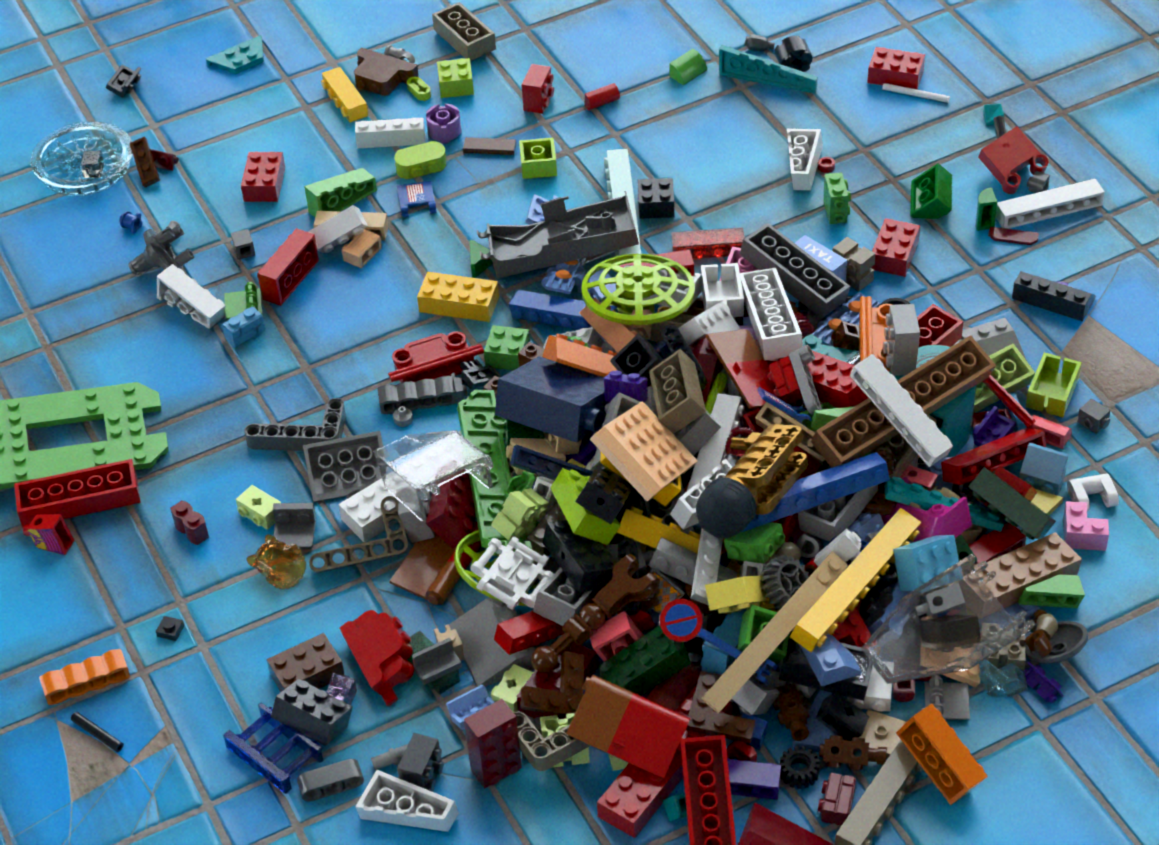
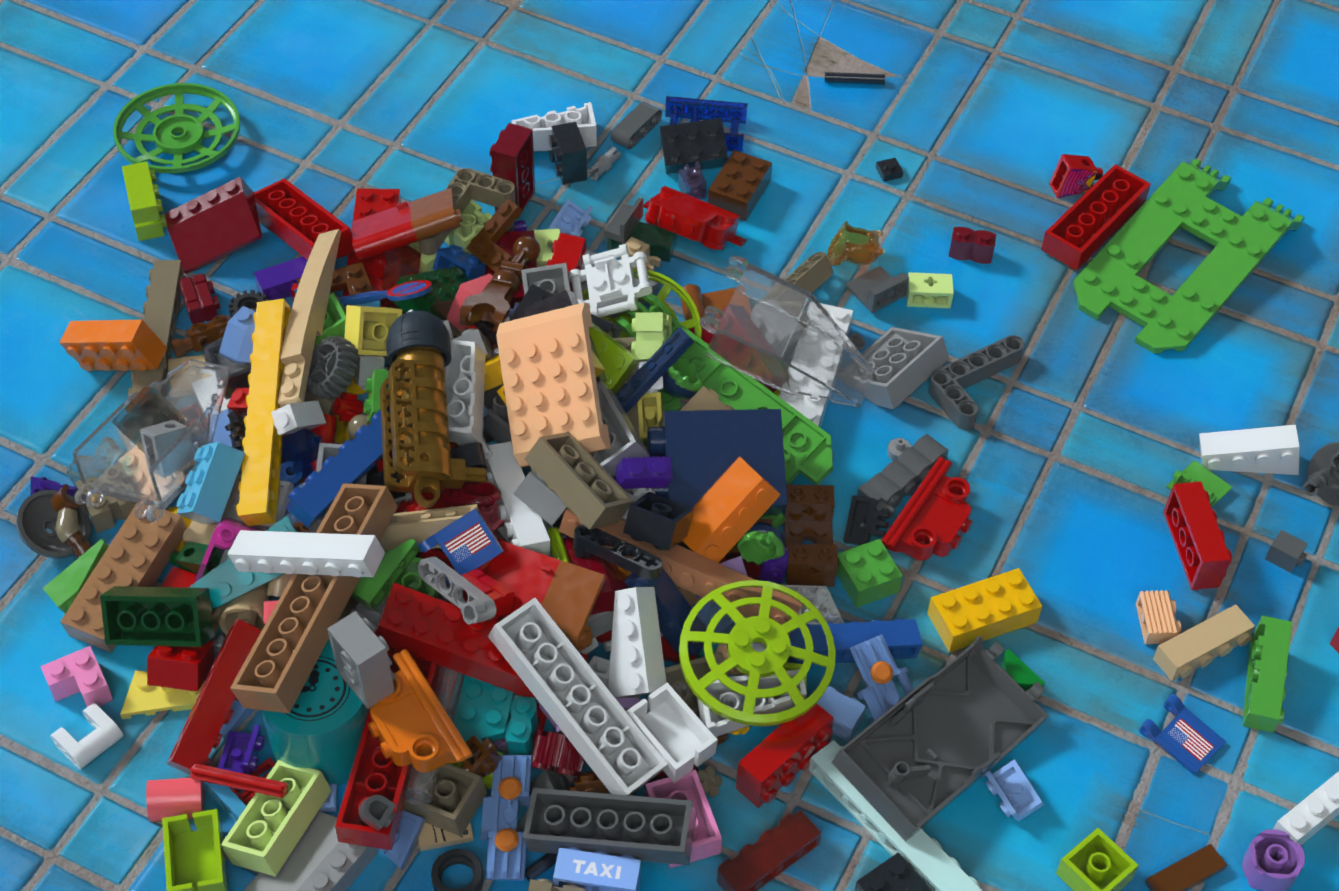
camera: 140 degrees right, 5 degrees up
orange brick [39,649,130,705] -> none
dark azure brick [222,307,266,348] -> none
white brick [308,205,368,253] -> none
lime brick [394,141,447,179] -> none
dark azure slope [1019,442,1068,496] -> none
dark grey brick [1077,399,1110,434] -> none
none -> dark grey plate [359,795,396,830]

